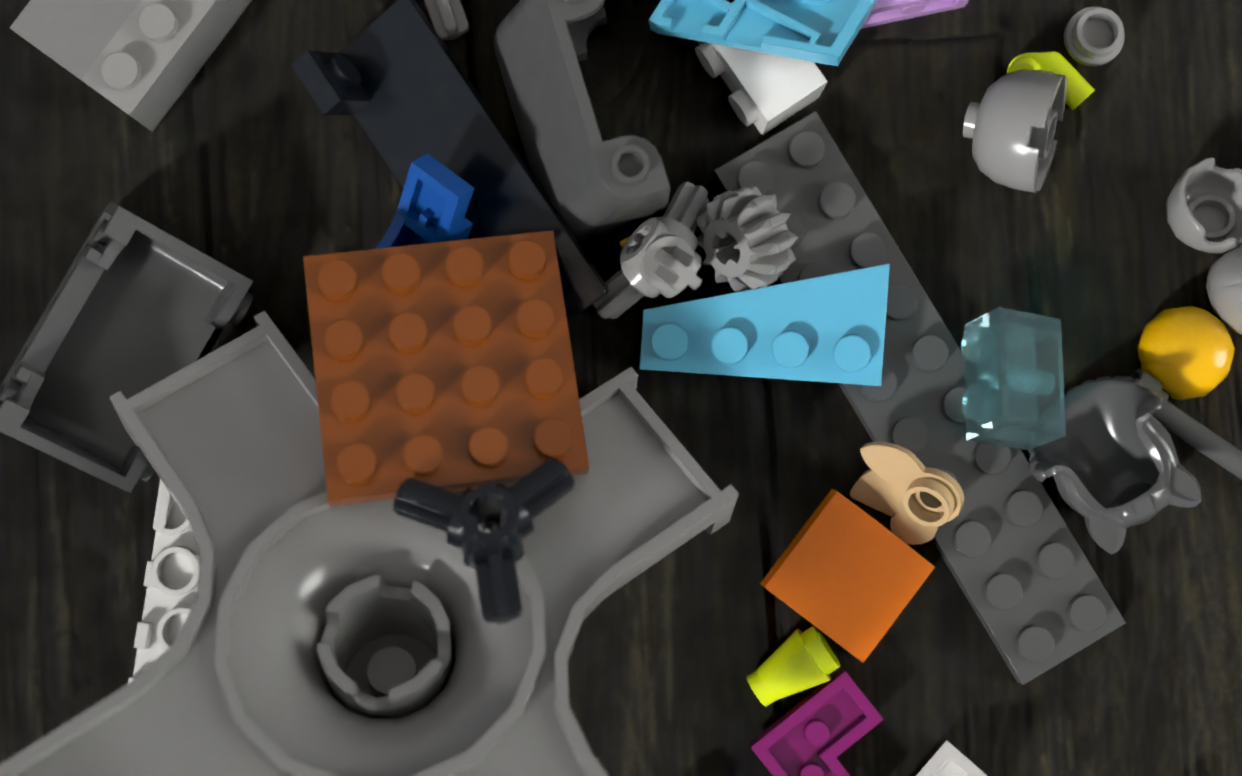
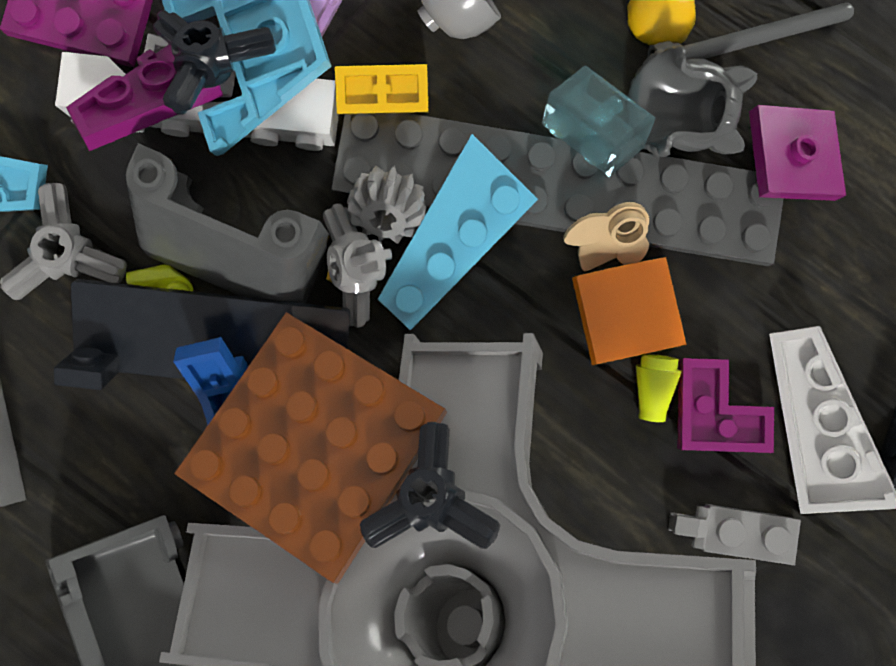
camera: 55 degrees left, 0 degrees up
none -> neon yellow arm [126,264,193,291]
none -> yellow hinge [335,64,428,114]
none -> magenta plate [749,105,846,201]

